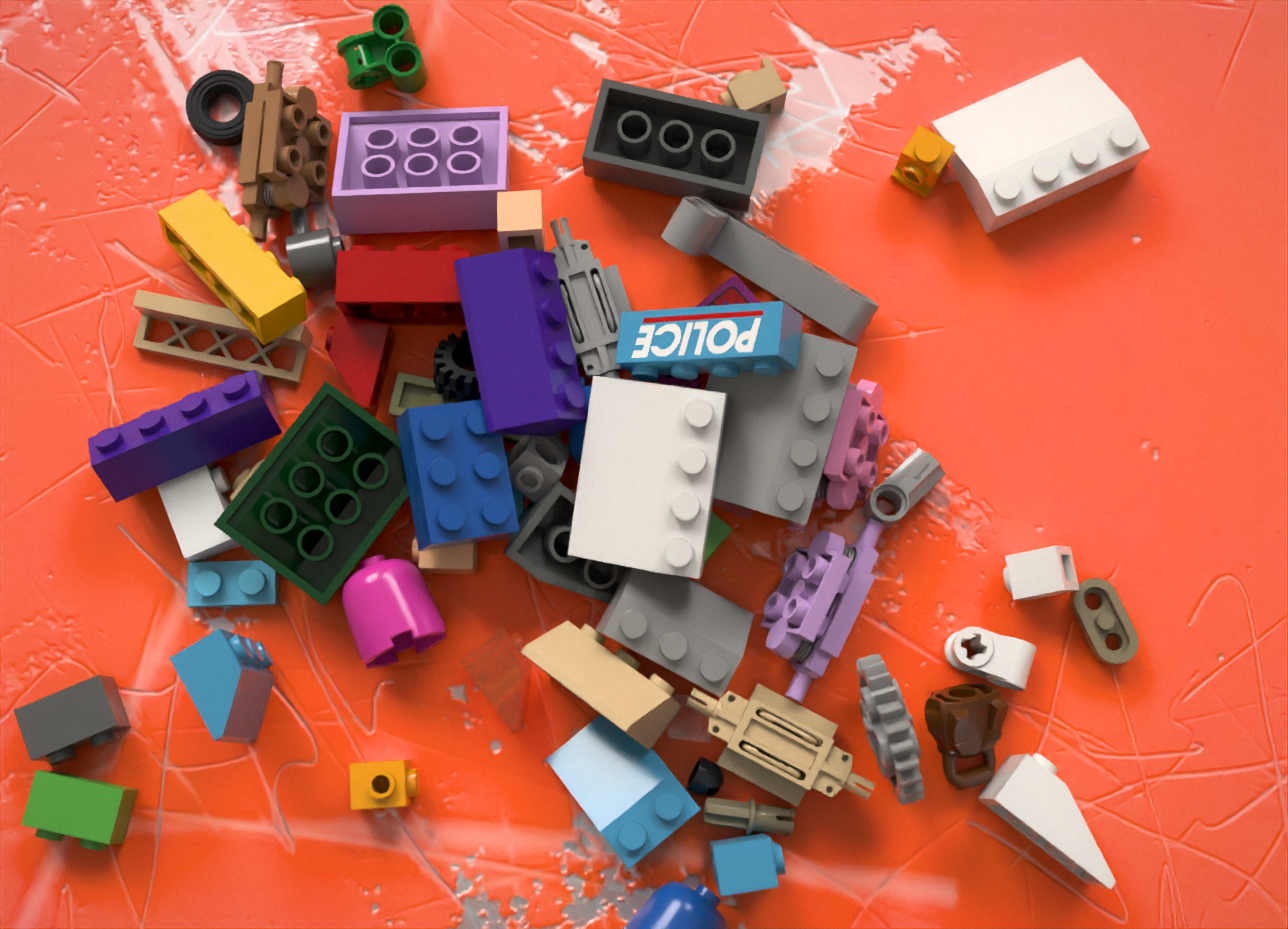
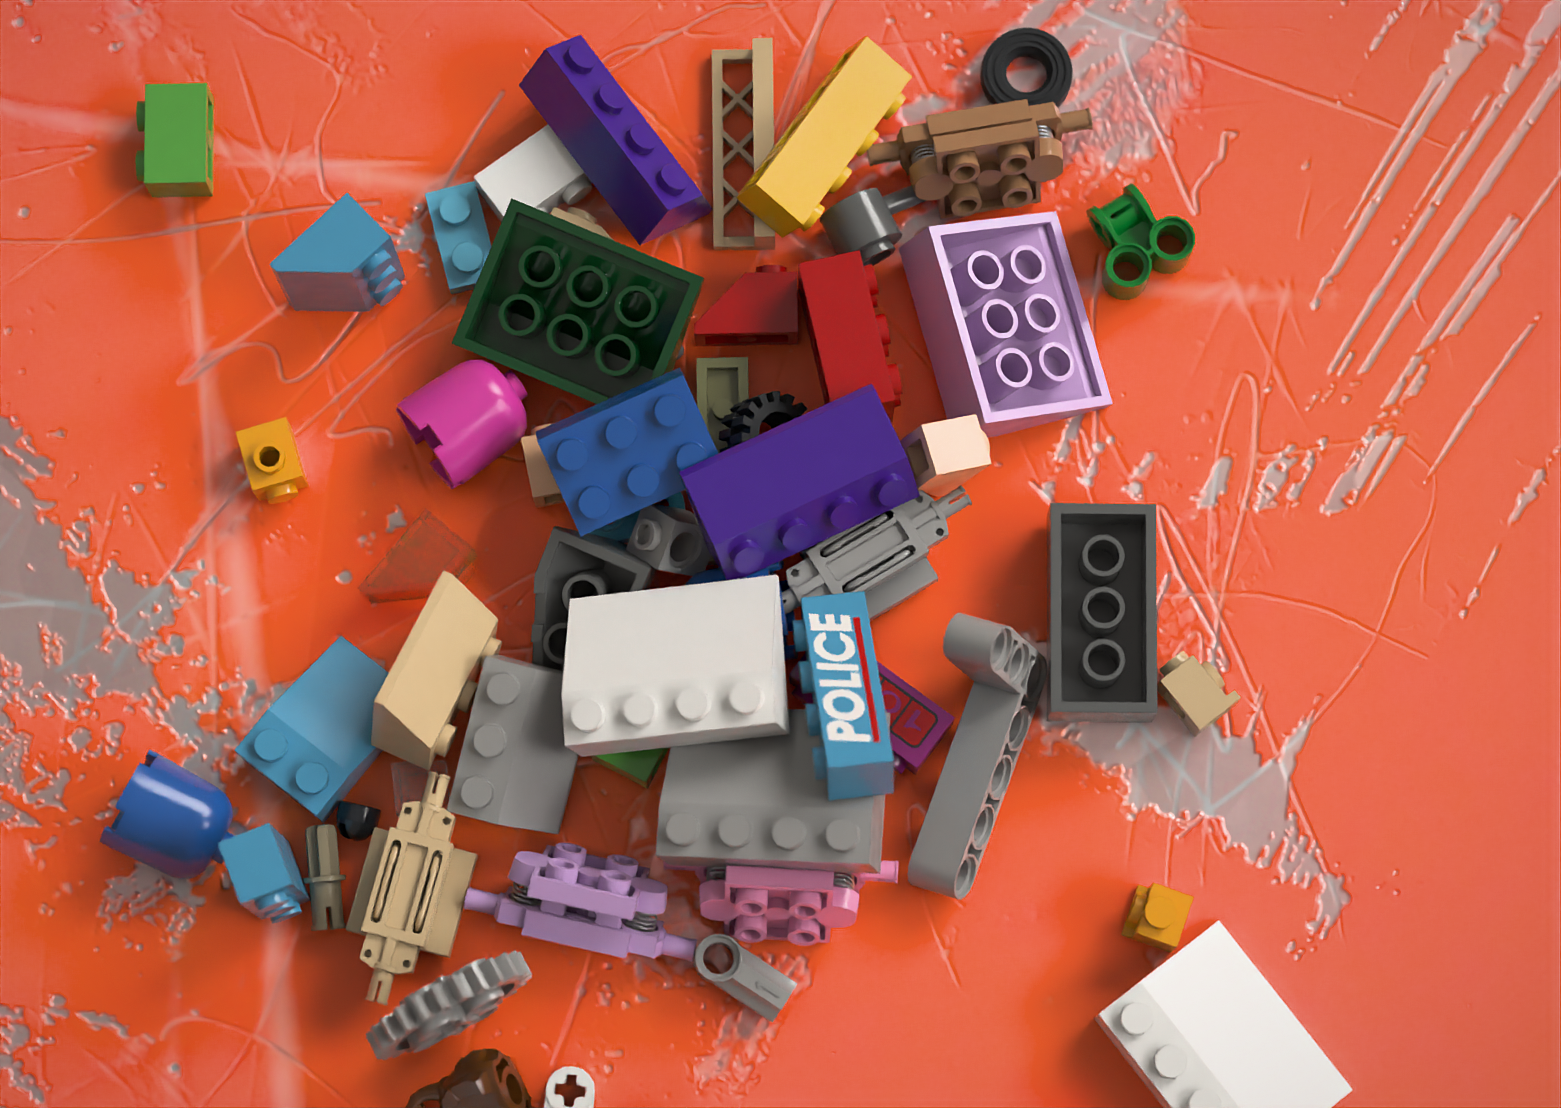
camera: 75 degrees right, 0 degrees up
dark grey brick [14,675,131,766] -> none

